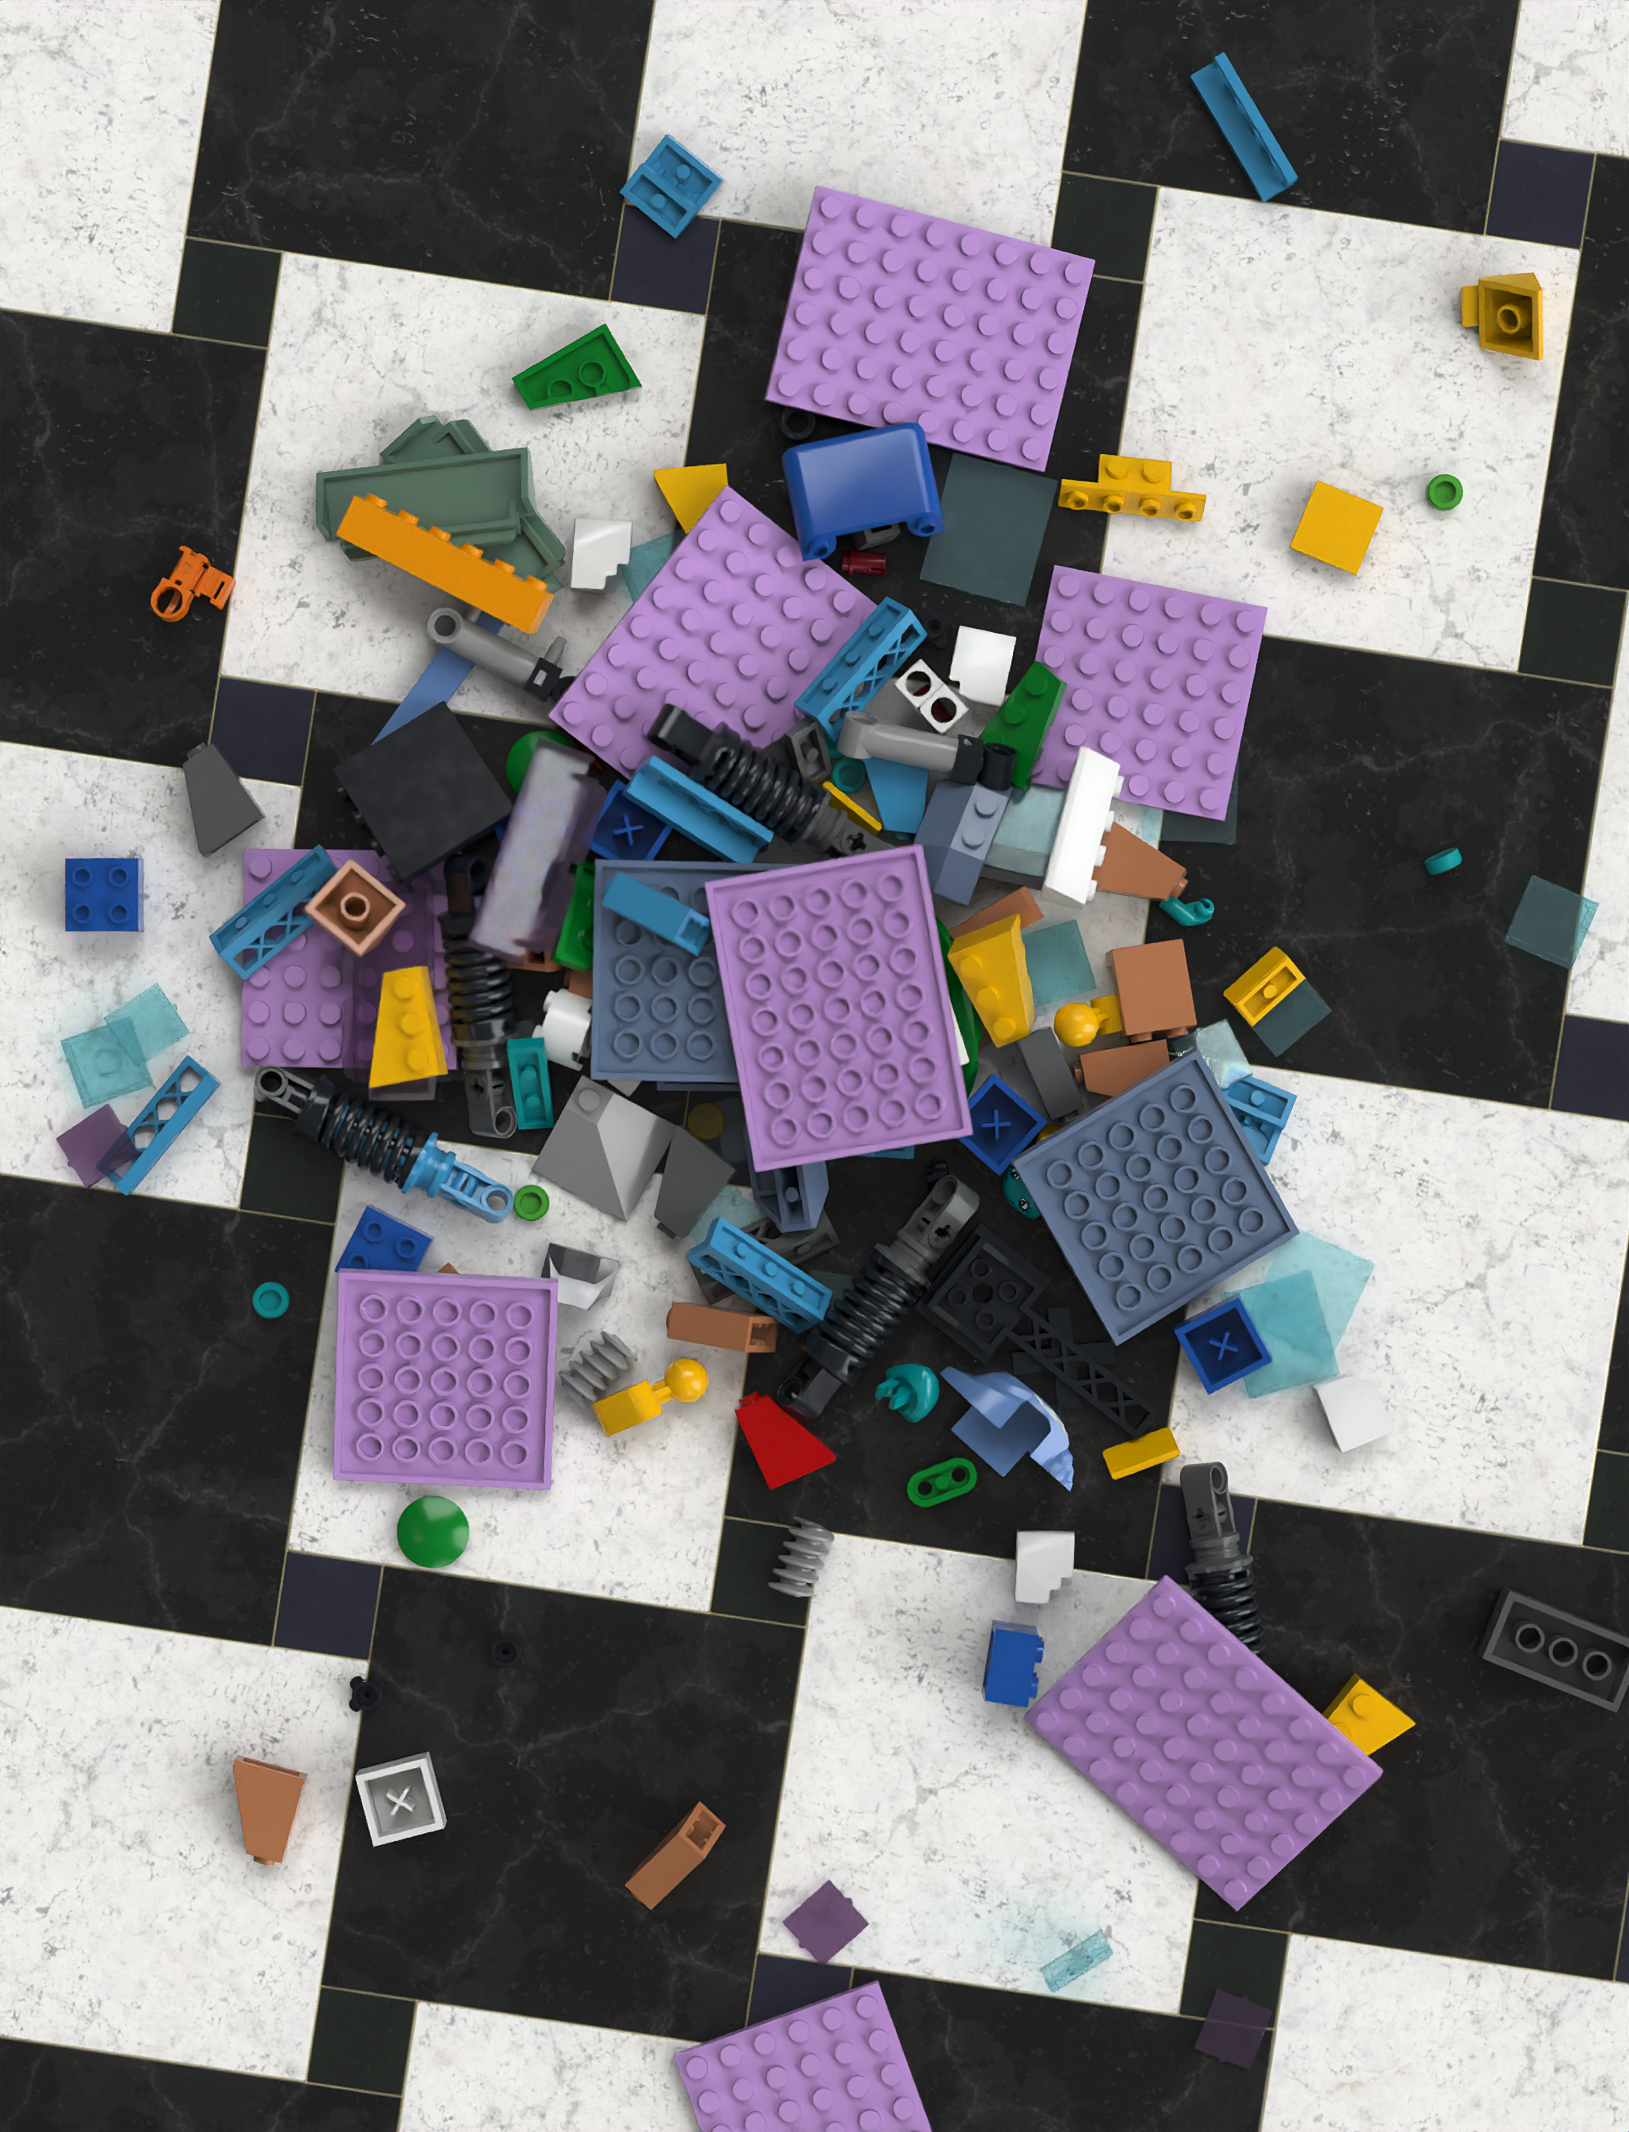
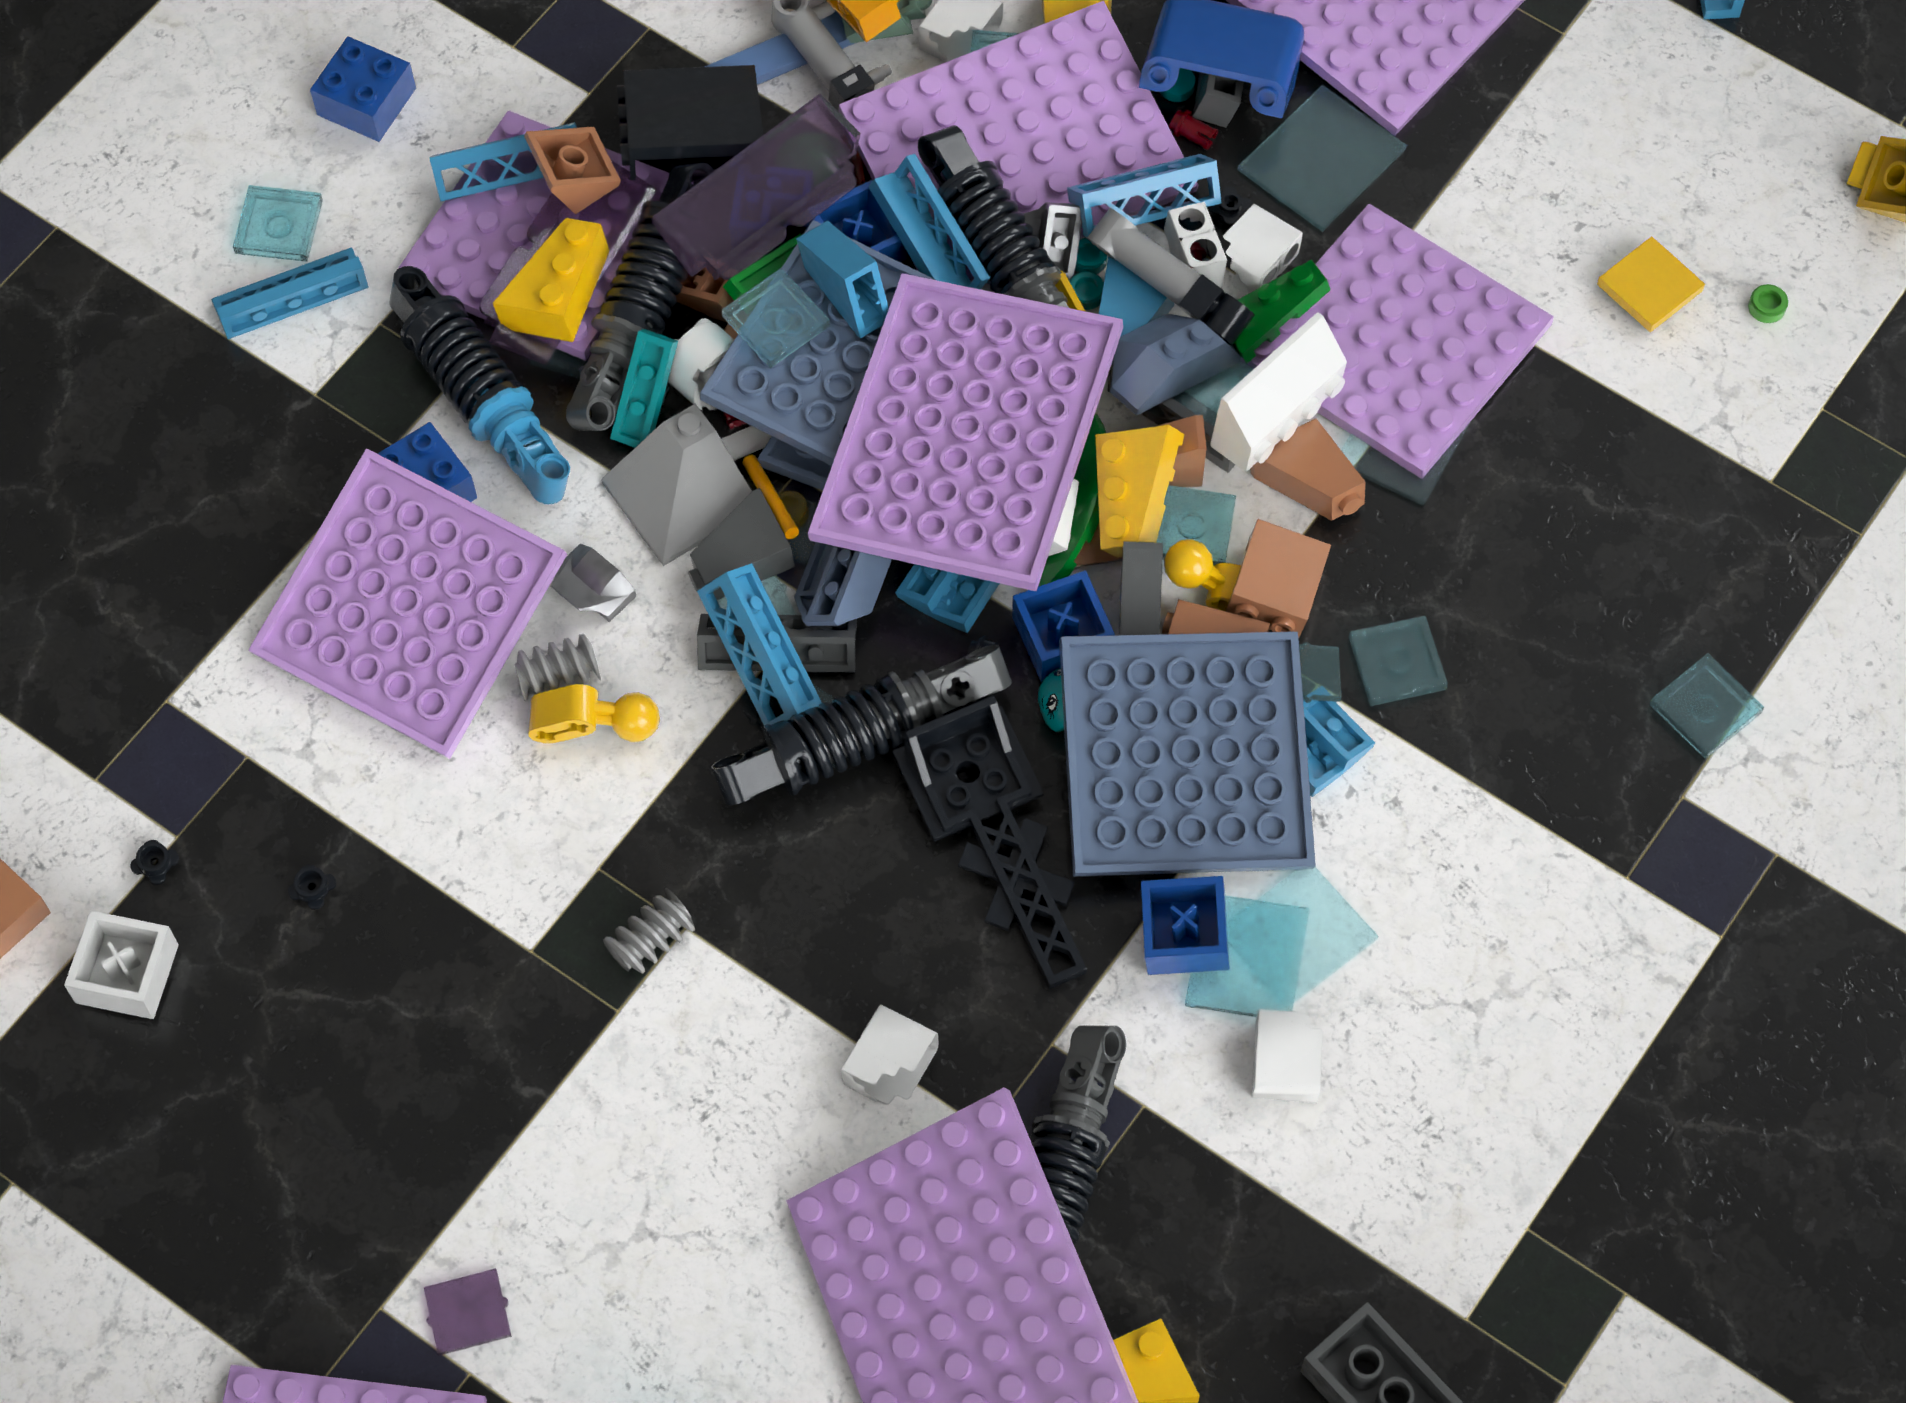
camera: 25 degrees right, 25 degrees down
clear purple piece [56,1104,140,1189] -> none
clear light blue piece [104,983,190,1068] -> none
dark grey slope [183,743,266,858] -> none
teal tile [253,1282,290,1318] -> none
green dish [397,1496,469,1568] -> none
bright green tile [513,1185,550,1221] -> none
nougat slope [625,1801,726,1910] -> none
nougat slope [666,1302,780,1352] -> none
red slope [734,1391,836,1490] -> none
teal piece [875,1364,940,1422] -> none
green plate [907,1457,977,1507] -> none
medium blue animal [940,1366,1074,1491] -> none
blue brick [982,1620,1044,1708] -> none
yellow bracket [1058,454,1207,522] -> none
yellow slope [1103,1427,1181,1480] -> none
teal arm [1158,896,1214,927] -> none
yellow slope [1223,946,1306,1027] -> none
teal tile [1424,847,1462,875] -> none
none -> clear light blue tile [722,268,830,368]
none -> light orange bar [742,455,799,539]

